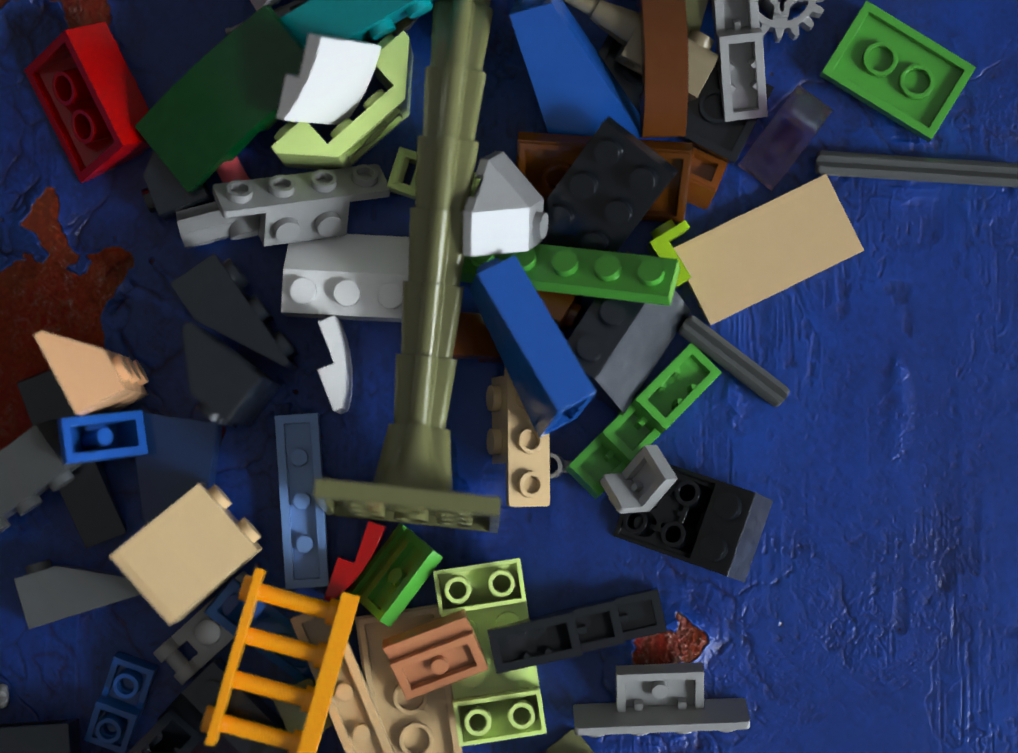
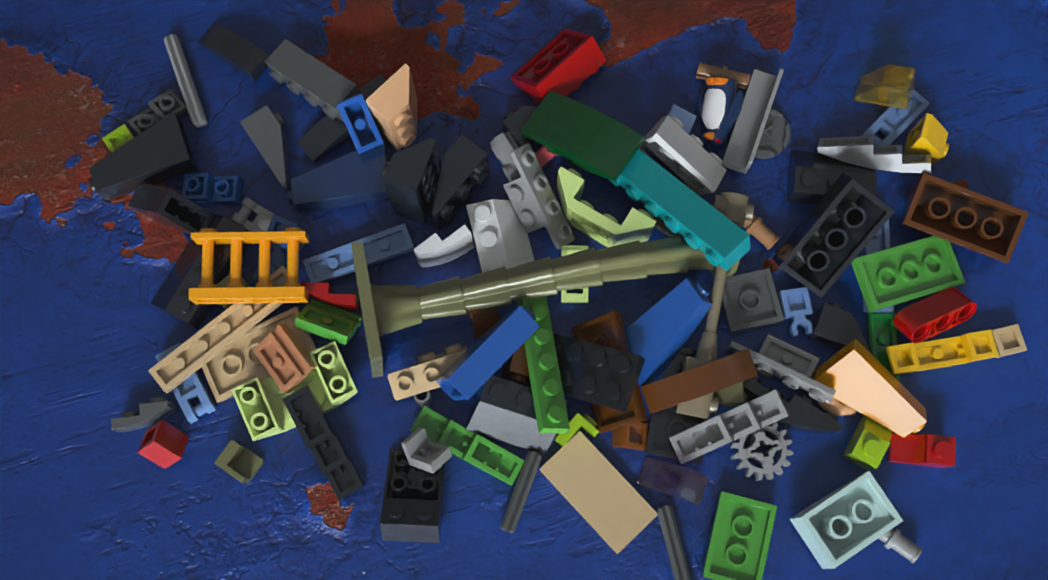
camera: 75 degrees right, 10 degrees down
tan slope [109,483,263,625] -> none
white slope [276,33,381,125] -> none
light grey slope [463,151,549,257] -> none
light grey bracket [573,662,750,737] -> none

